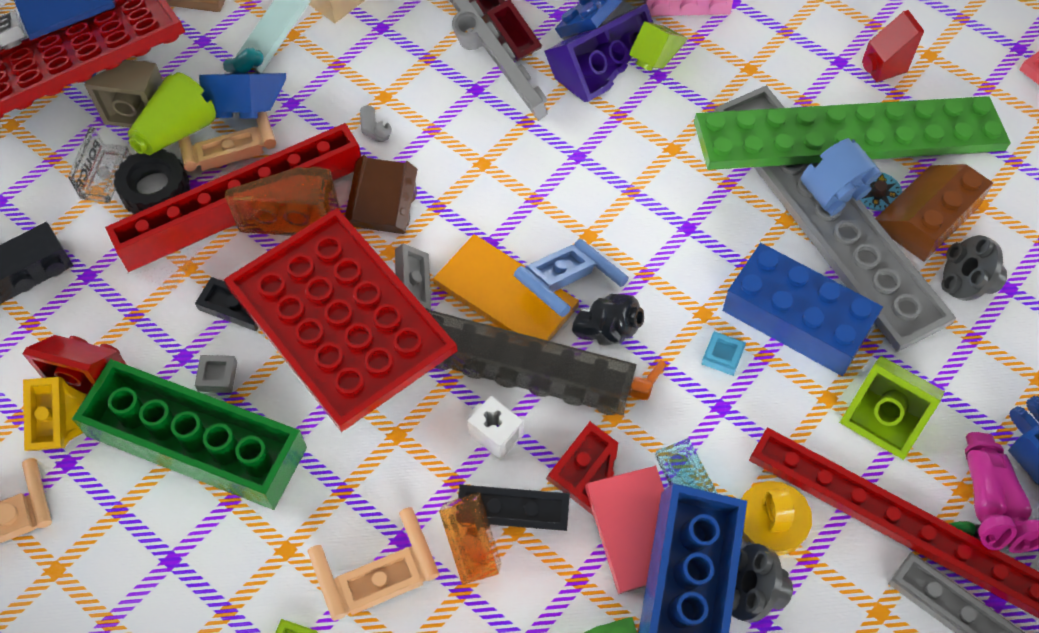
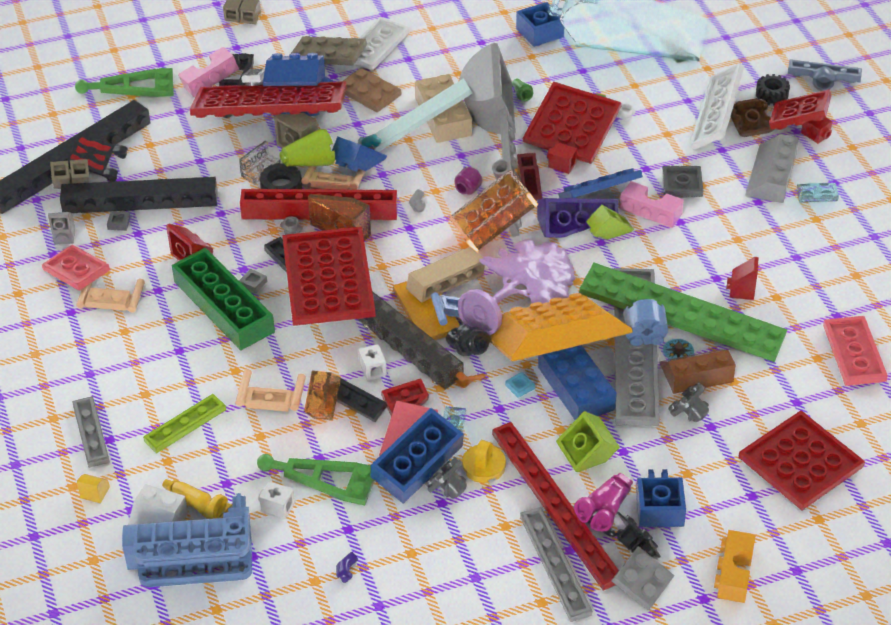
camera: 30 degrees right, 15 degrees down
yellow slope [23,377,87,451] -> none
reddish brown slope [345,155,418,234] -> none
light grey plate [395,243,431,312] -> none
none -> light grey plate [280,216,303,235]
none -> tan brick [406,246,485,303]
none -> clear orange brick [448,169,538,252]
none -> magenta head [454,166,483,195]
none -> lavender plant [458,239,575,336]
none -> light orange slope [489,293,633,362]

